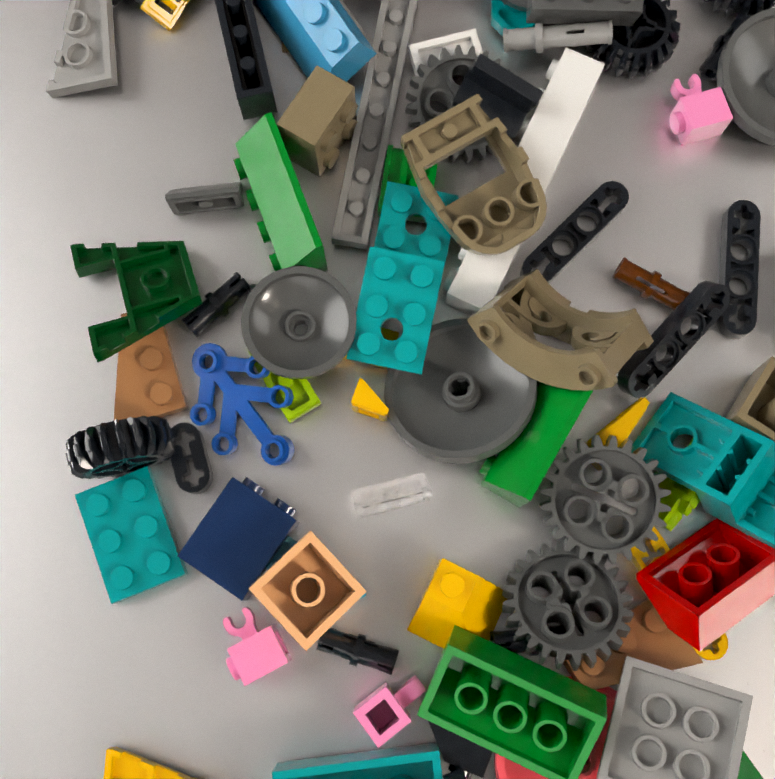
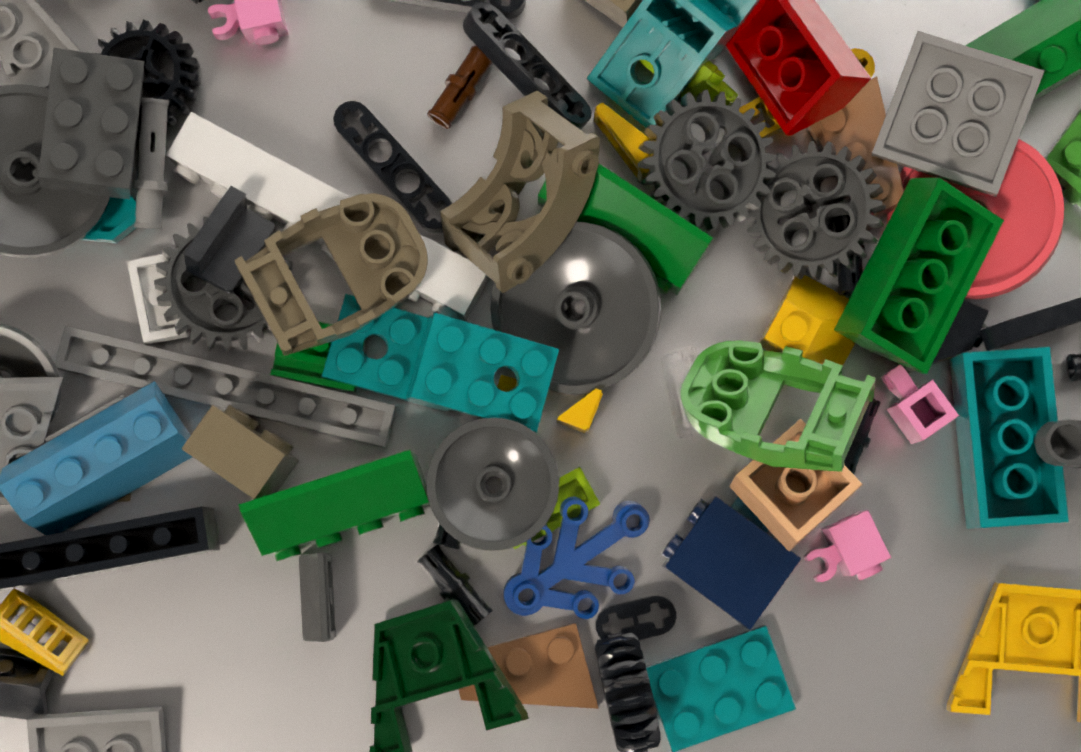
camera: 85 degrees left, 5 degrees up
none -> bright green slope [680,340,876,472]

